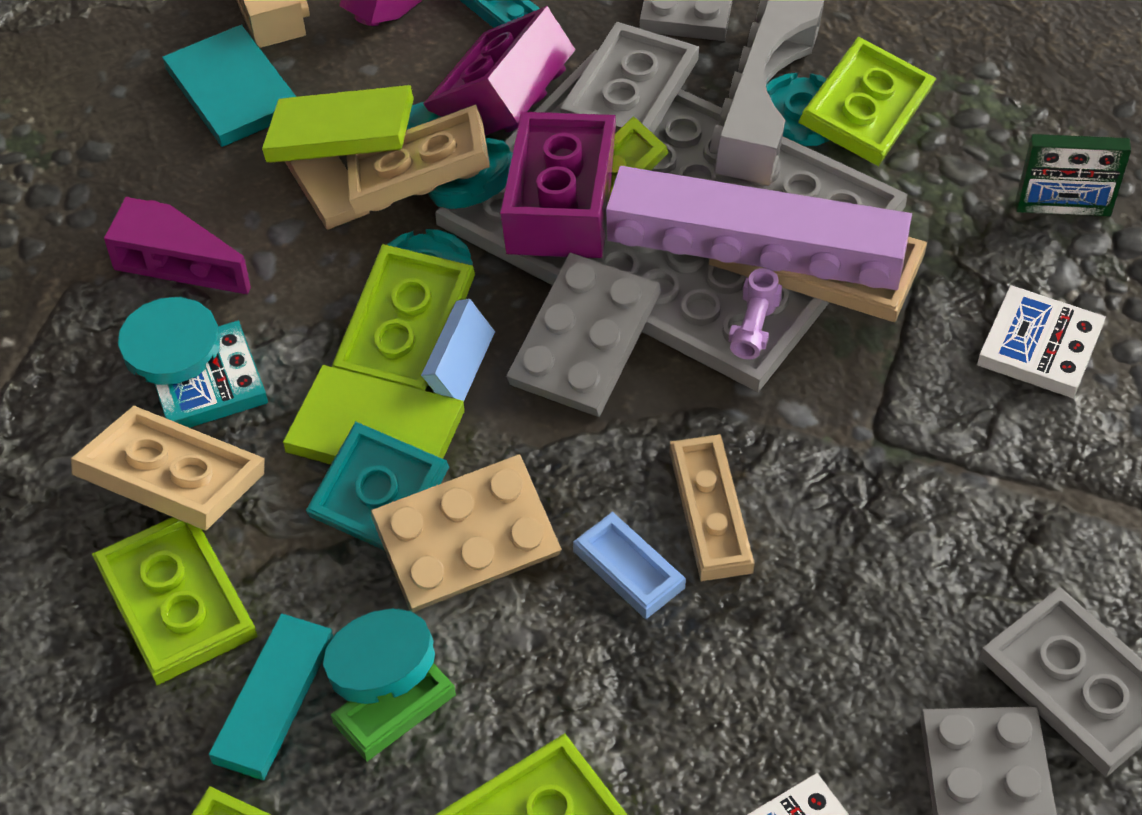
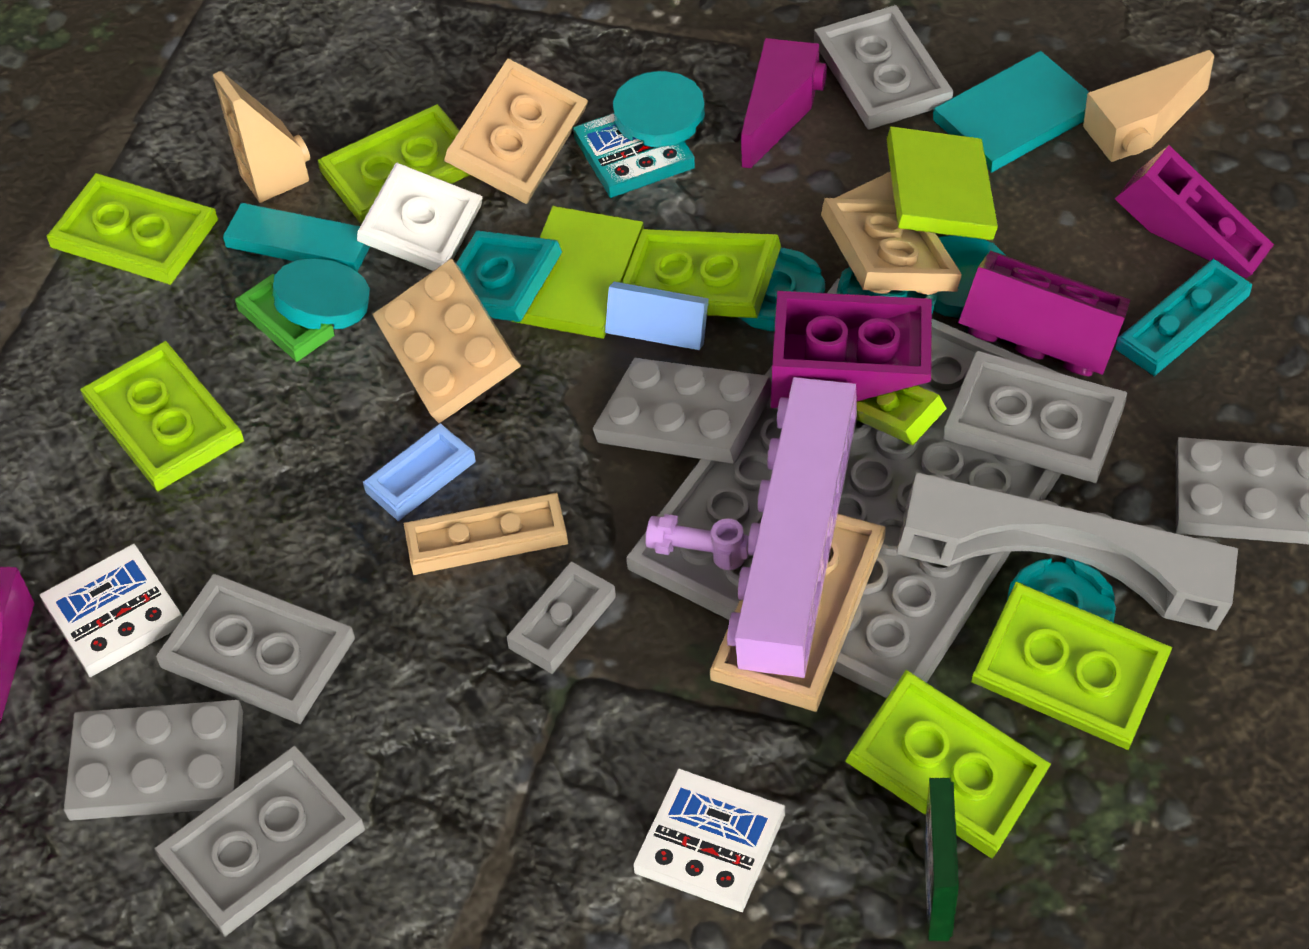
camera: 90 degrees right, 0 degrees up
none -> light grey plate [156,573,355,724]
none -> tan slope [213,71,310,203]
none -> white tile [357,163,483,271]
none -> light grey plate [507,561,616,674]
none -> light grey plate [814,5,953,130]
none -> lime tile [845,670,1051,859]

